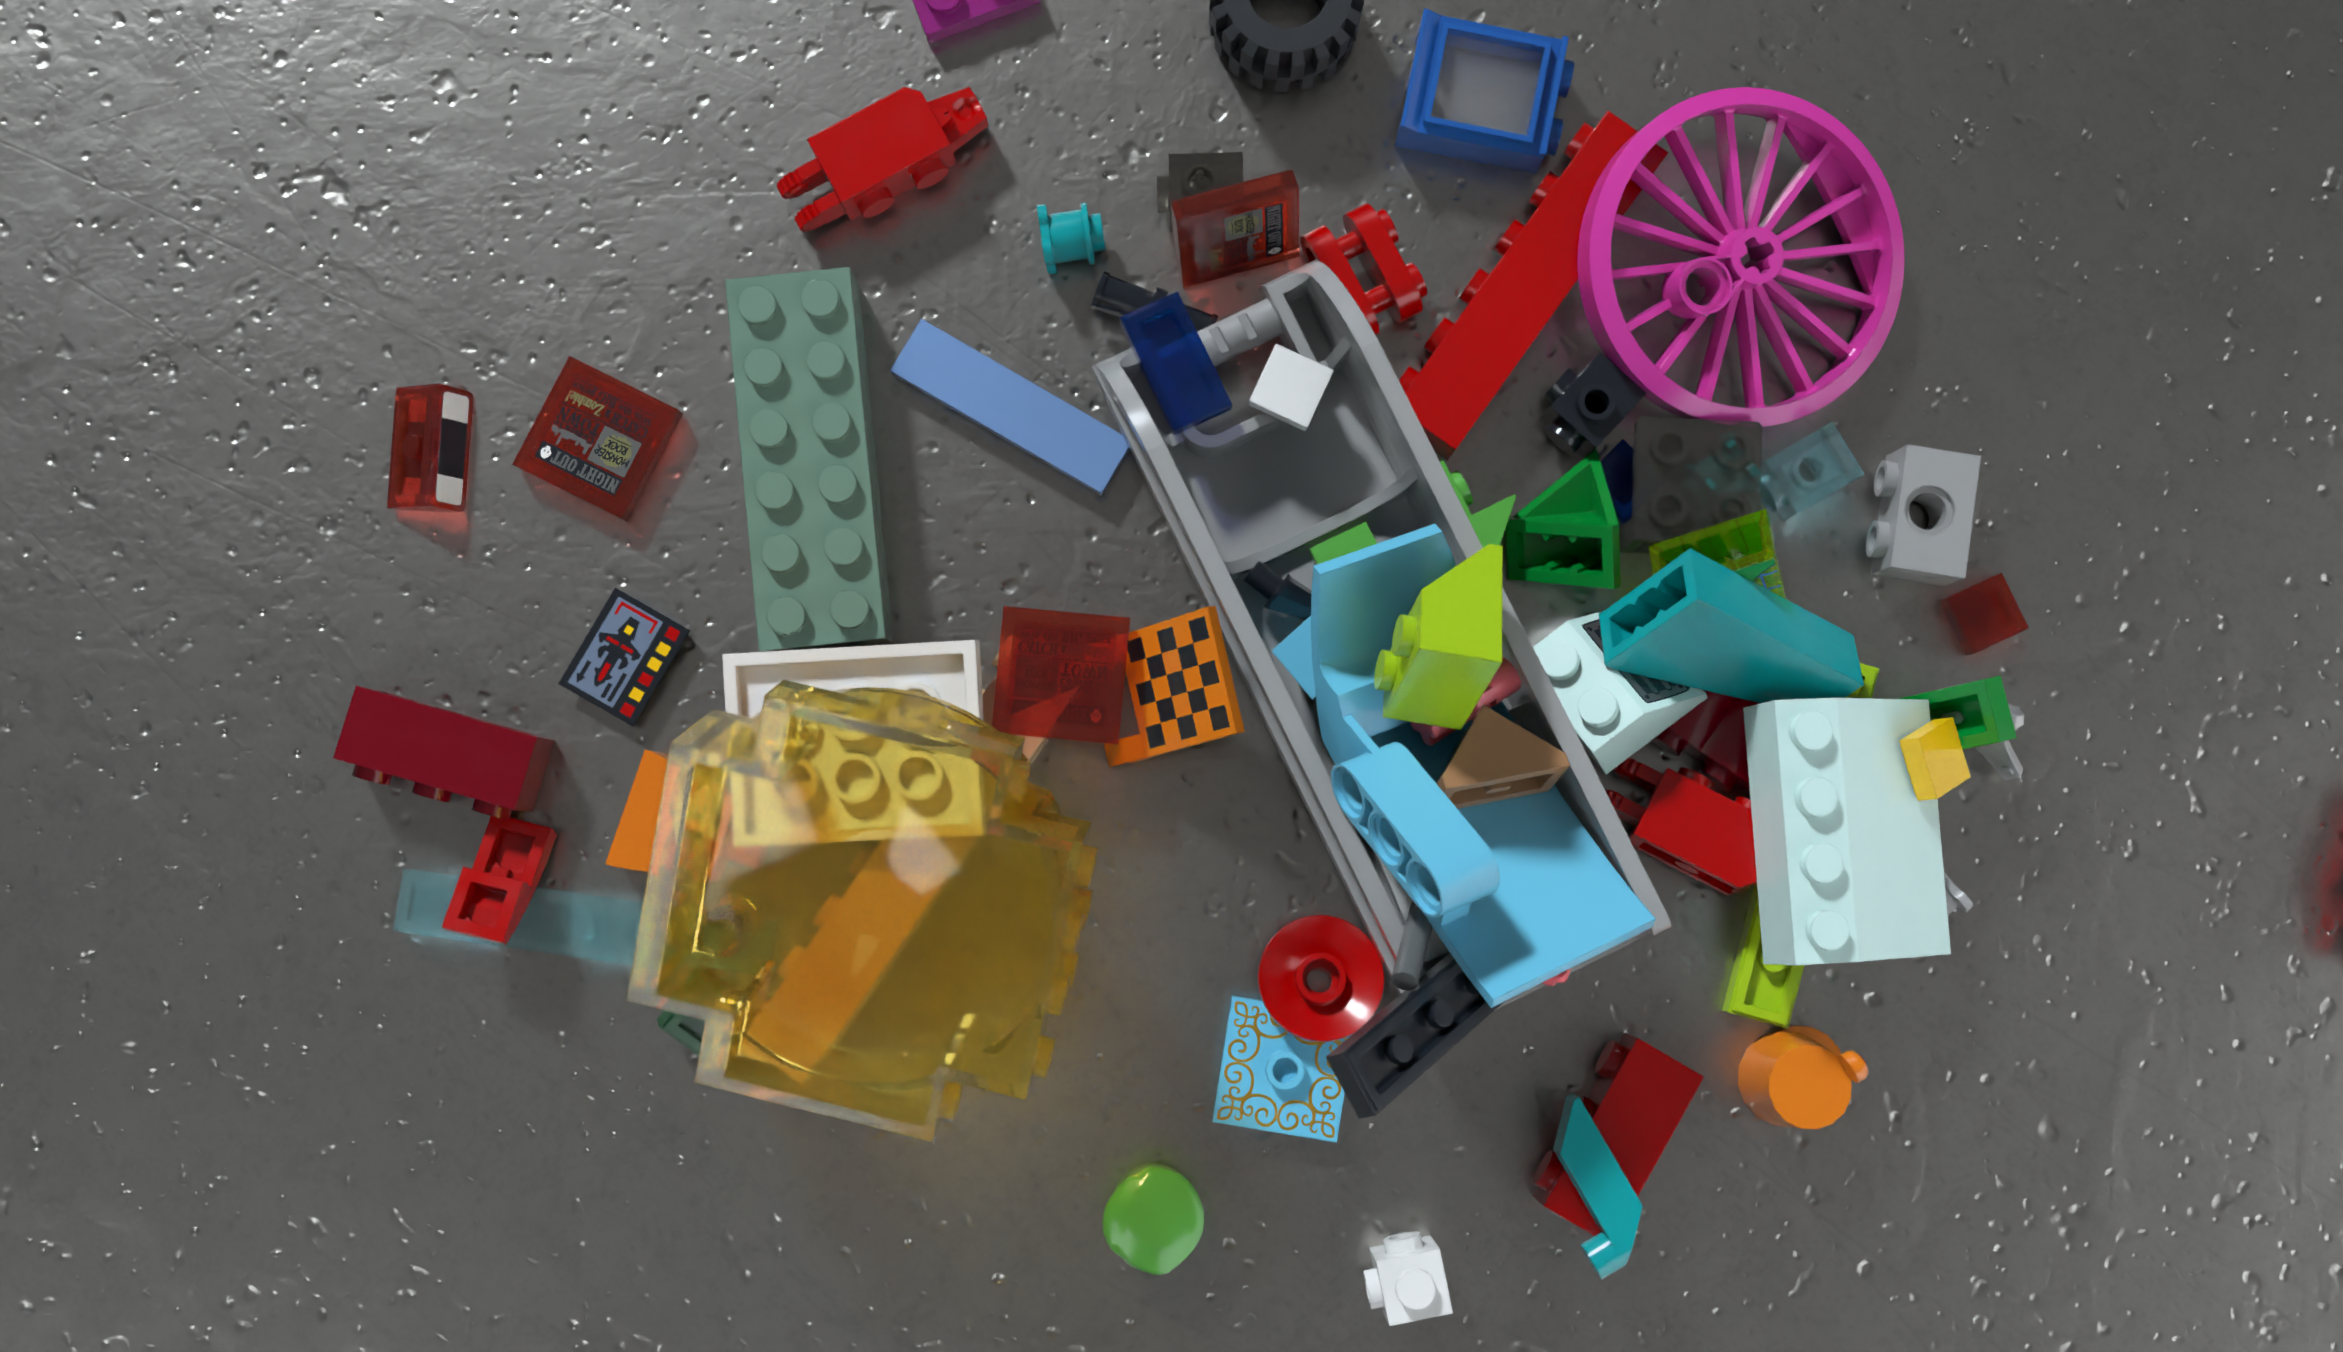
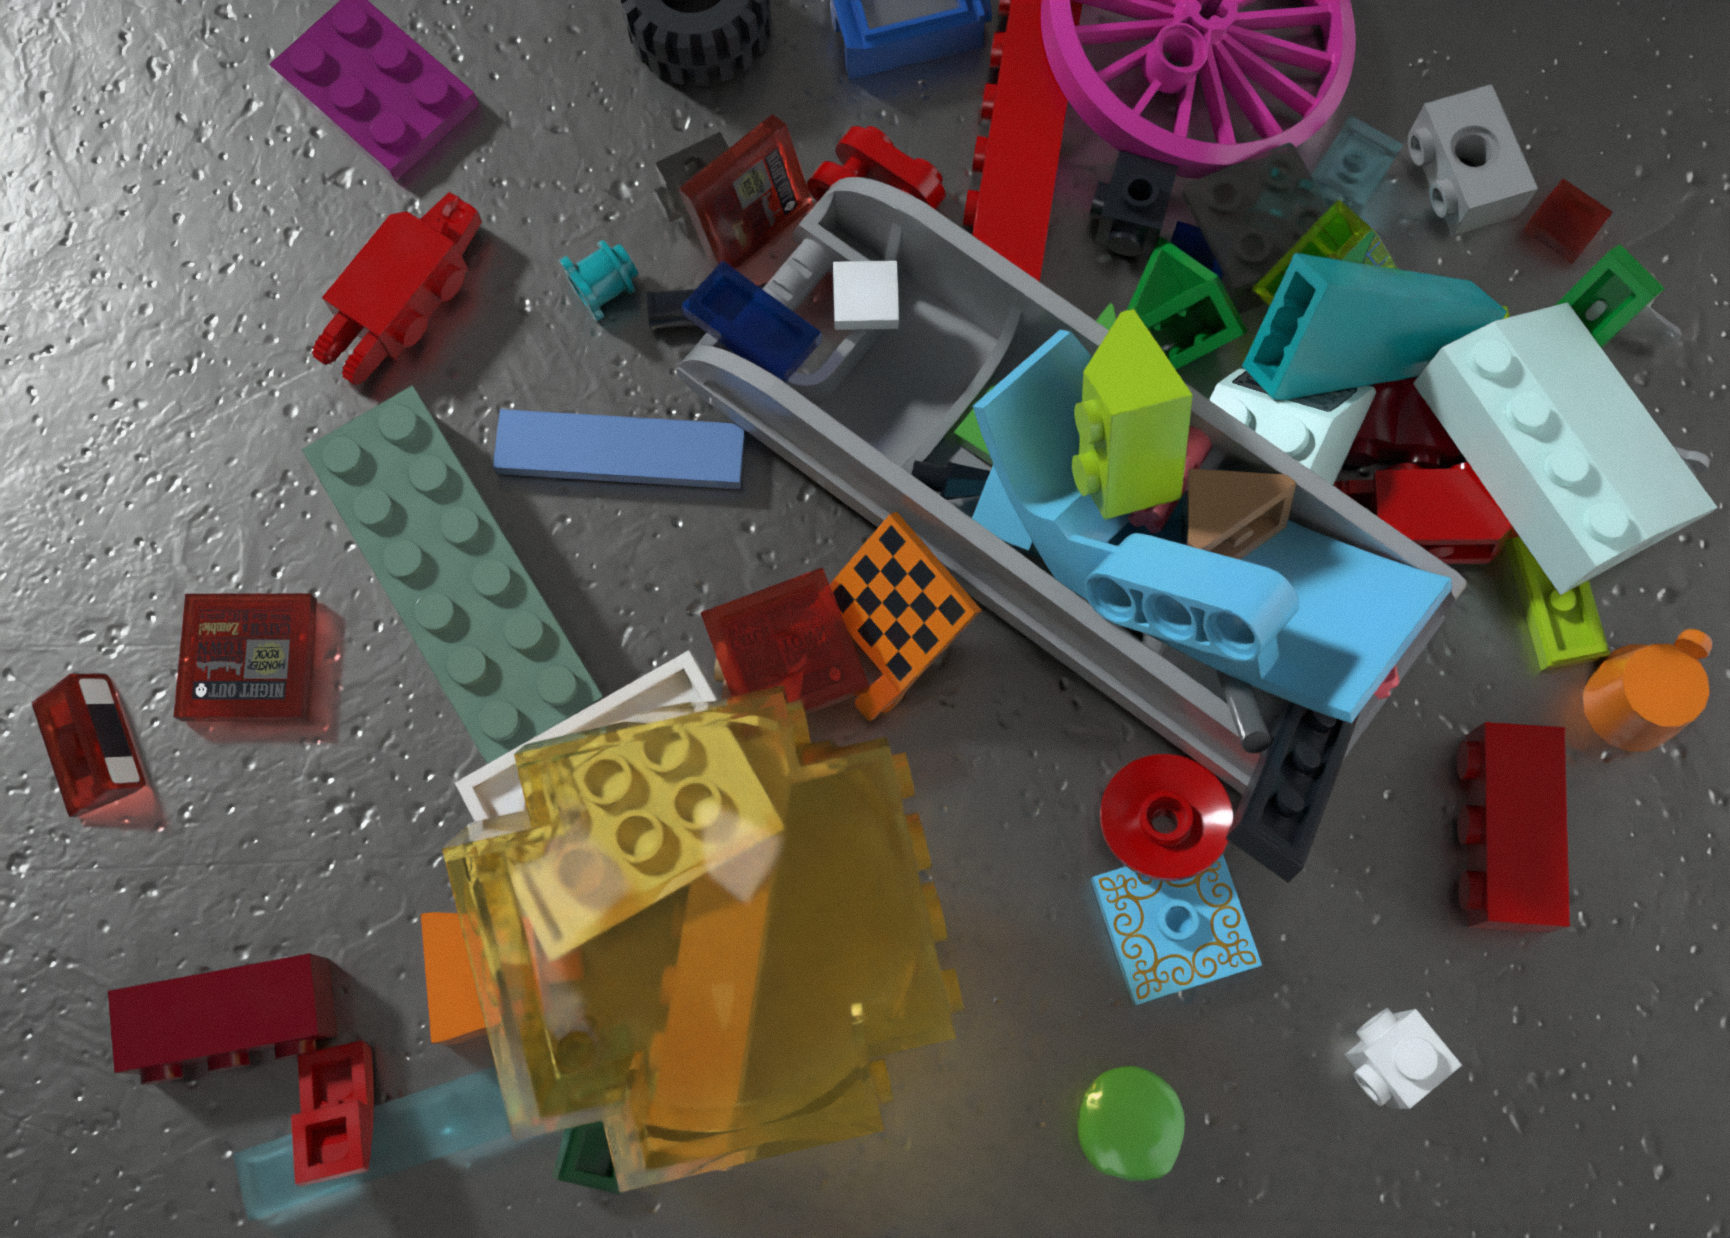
camera: 20 degrees left, 10 degrees down
piece [558,588,690,727] -> none
teal piece [1553,1093,1643,1280] -> none
yellow tile [1899,717,1971,801] -> none

